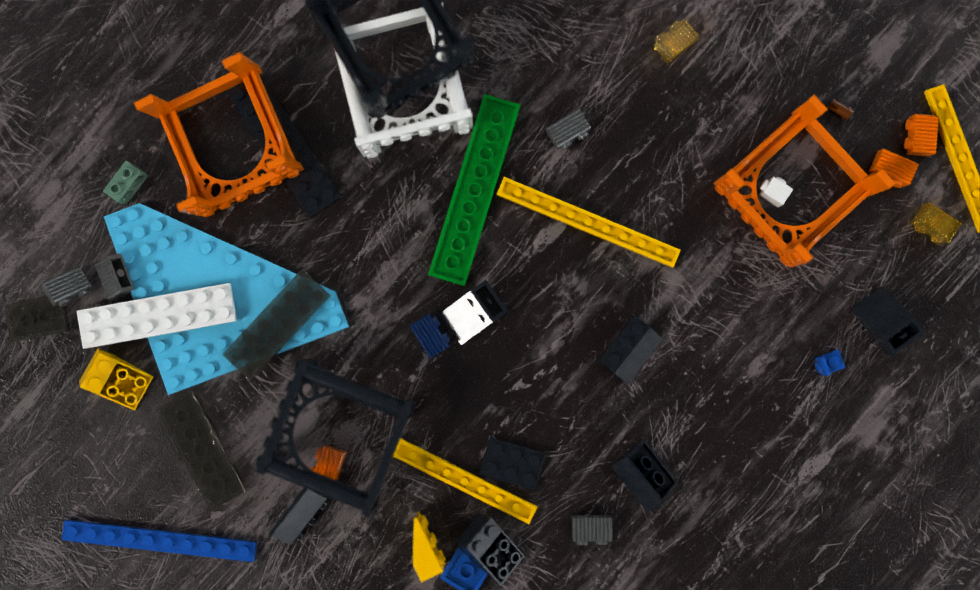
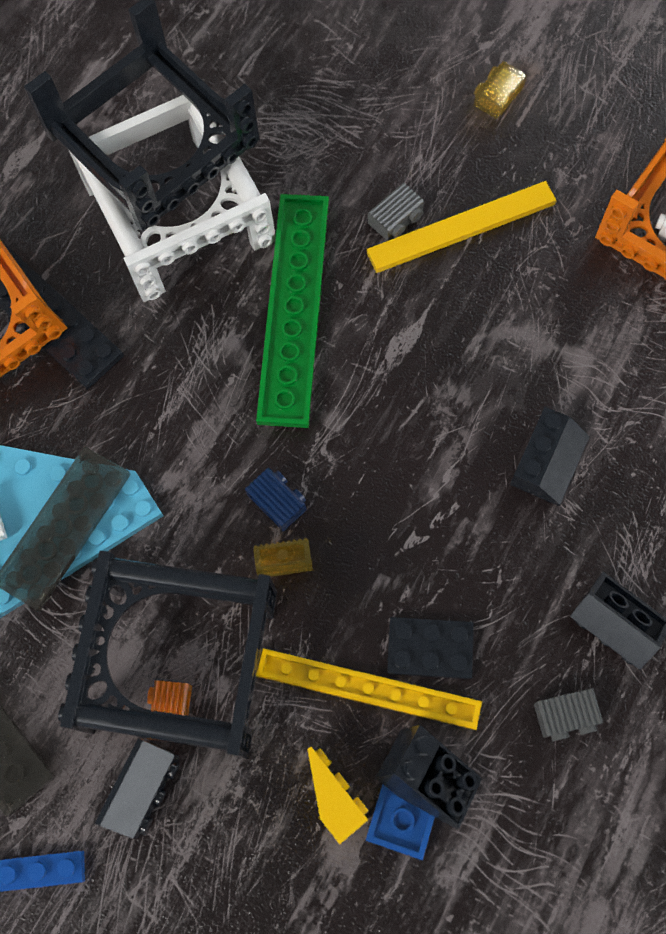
camera: 10 degrees left, 15 degrees down
slope [440,280,508,345] -> none
yellow plate [497,177,681,268] -> none
none -> clear yellow brick [253,538,313,577]
none -> yellow tile [367,181,556,273]

